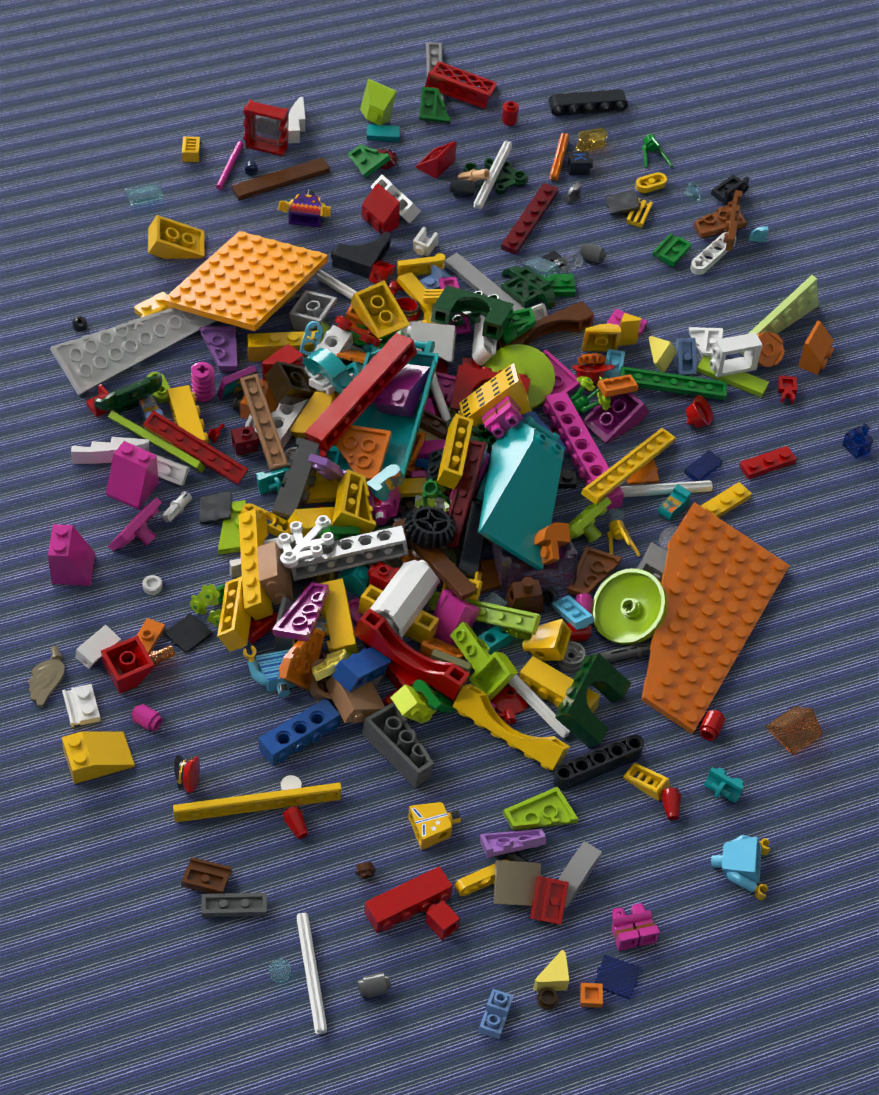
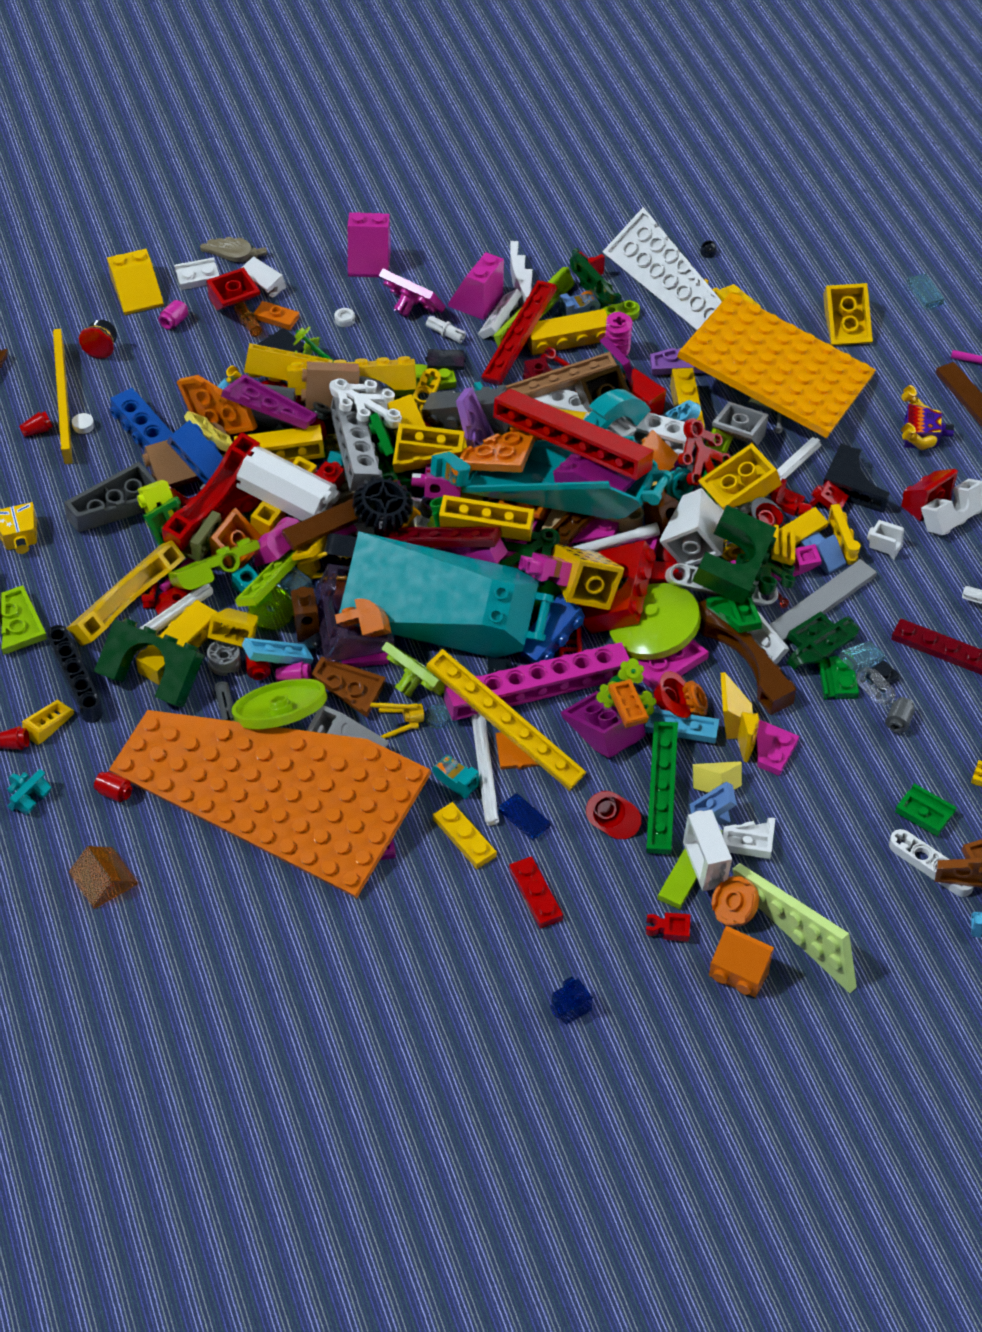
camera: 95 degrees right, 0 degrees up
none -> pearl dark grey bush [311,402,331,420]

